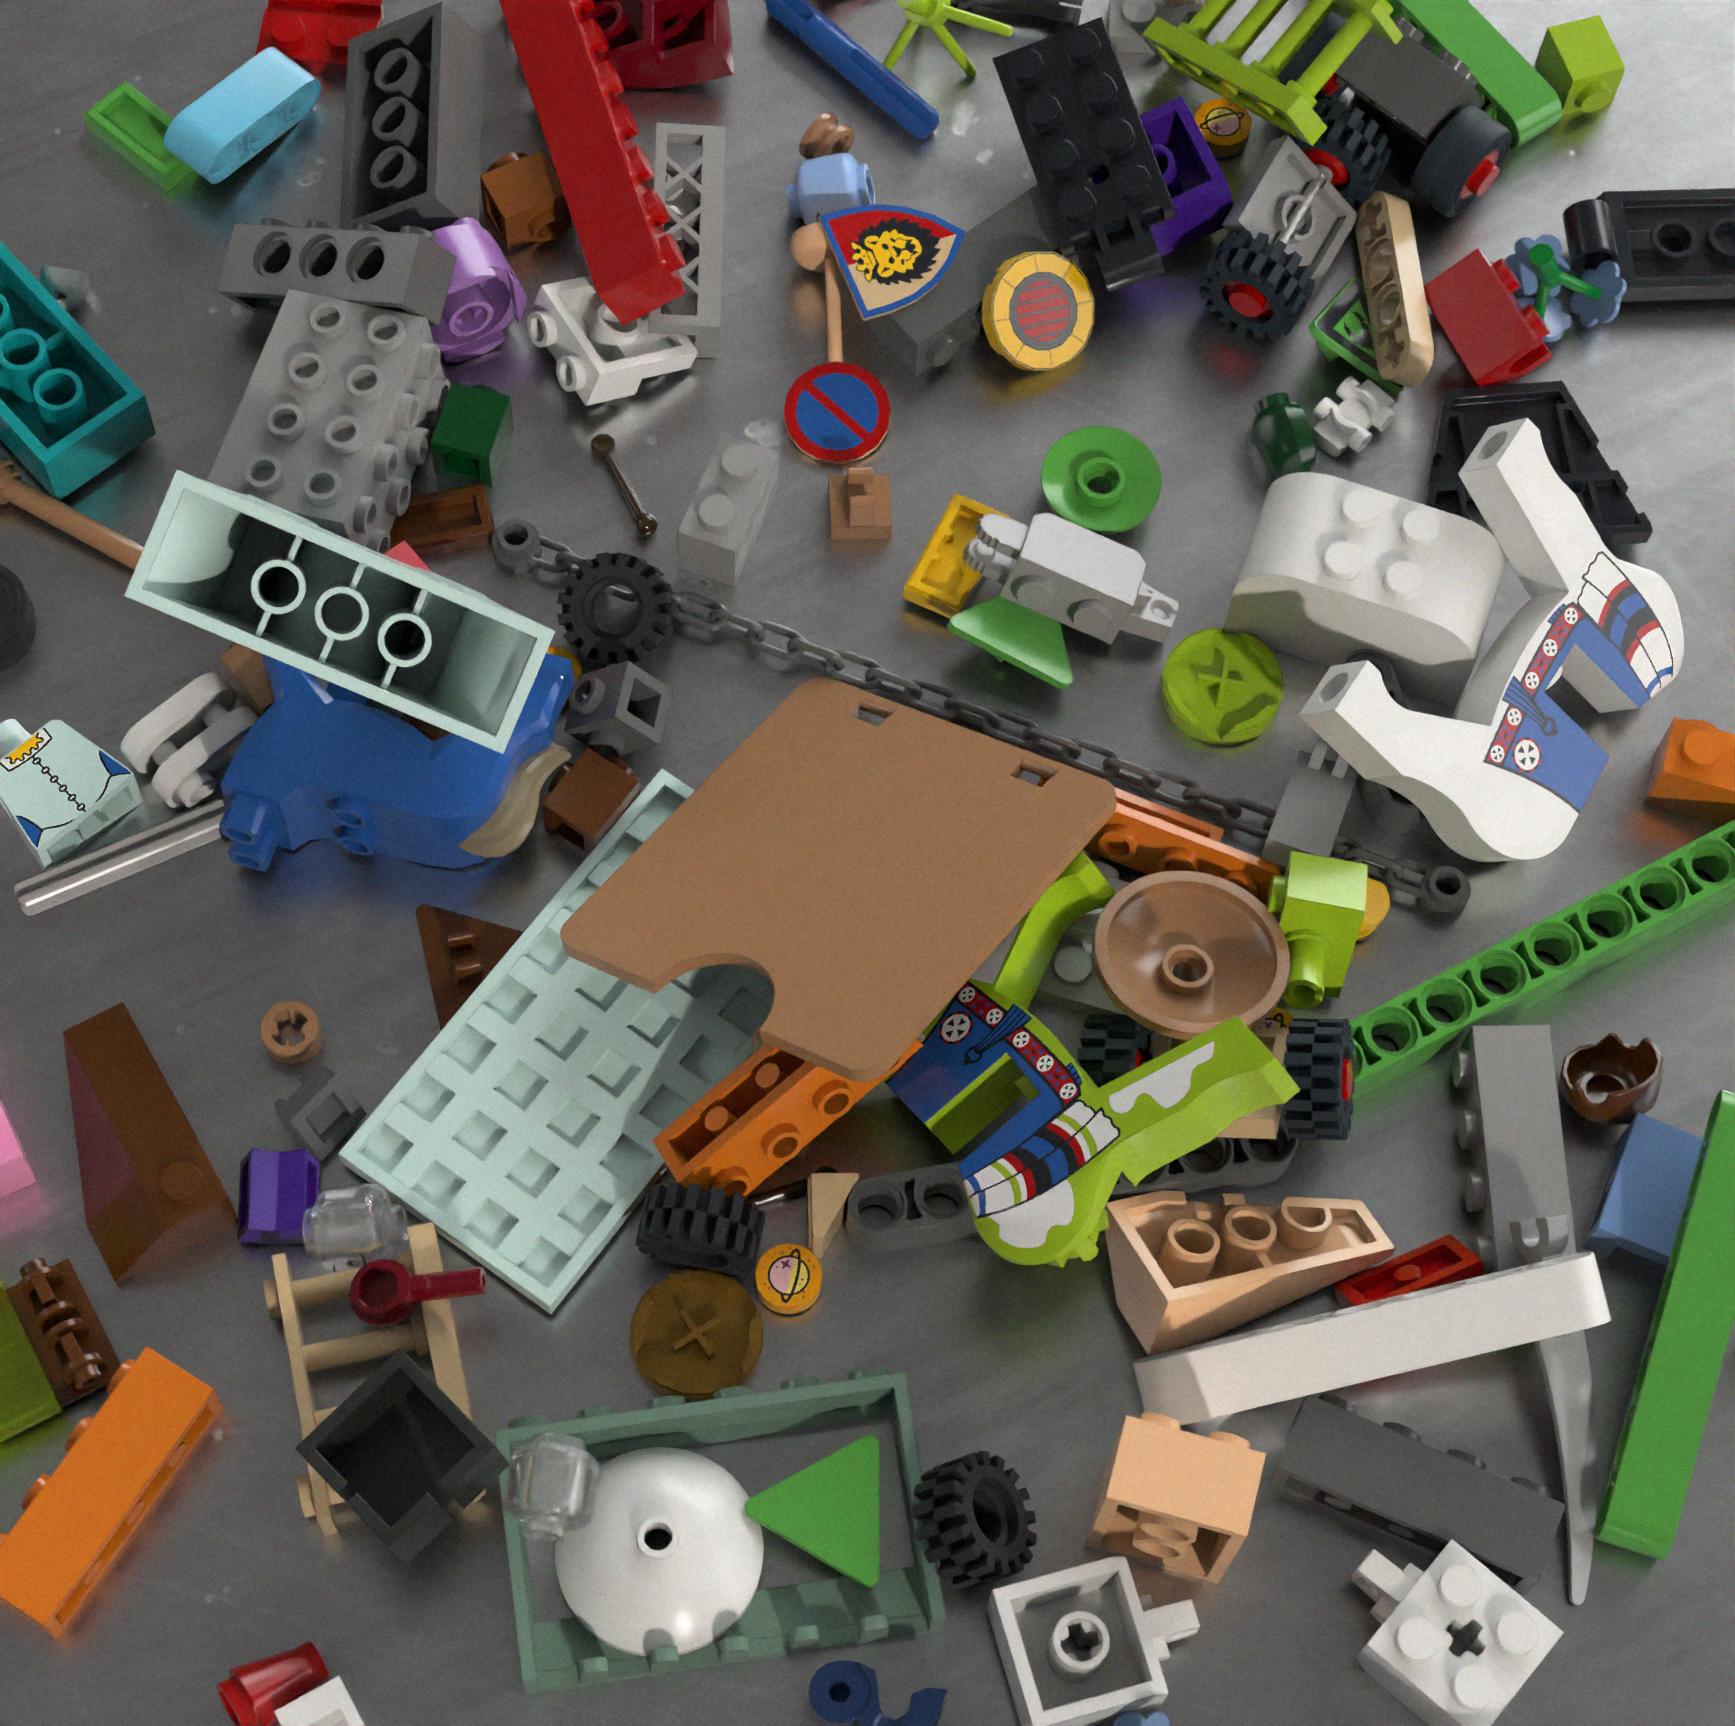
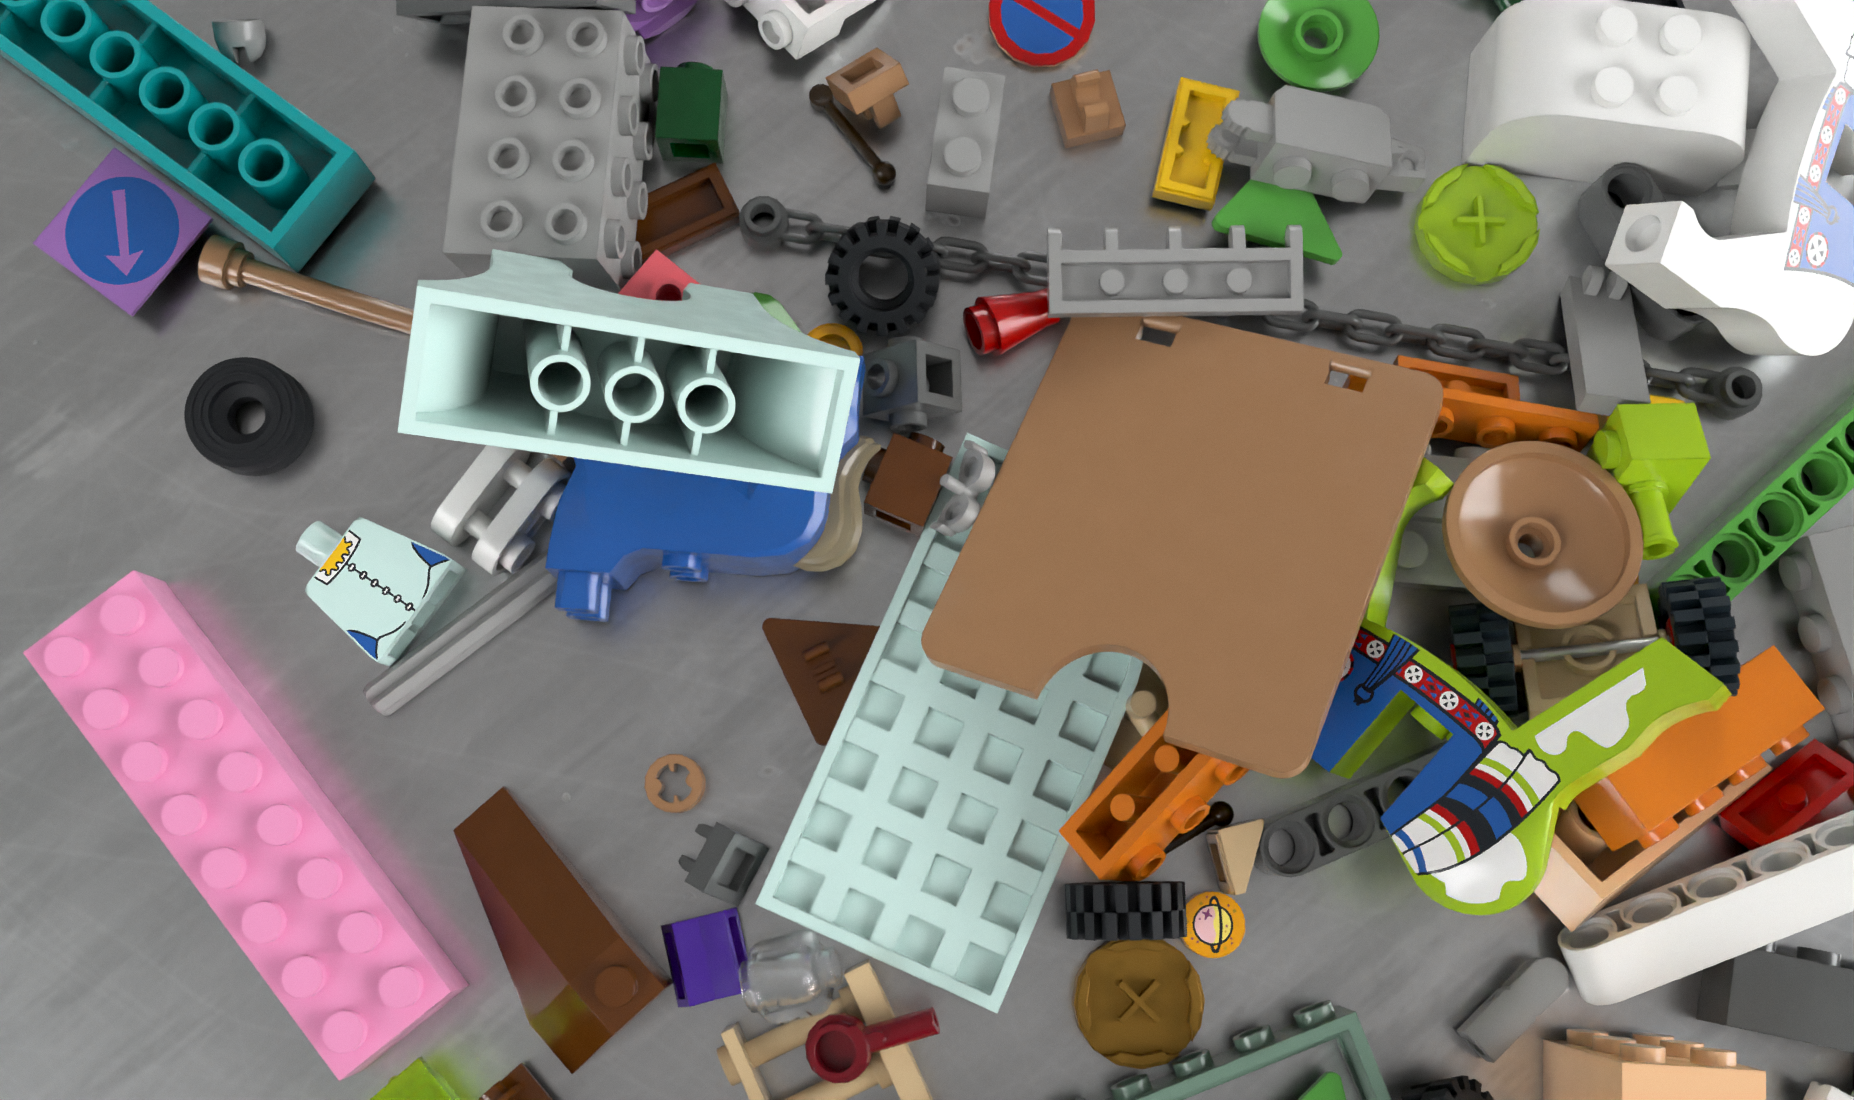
camera: 15 degrees left, 15 degrees up
none -> medium nougat tile [825,47,909,129]
none -> light grey piece [930,440,995,537]
none -> red cone [963,288,1060,357]
none -> light grey hinge [1047,225,1304,318]
none -> light grey bar [1456,957,1569,1063]
none -> orange brick [1573,645,1825,852]

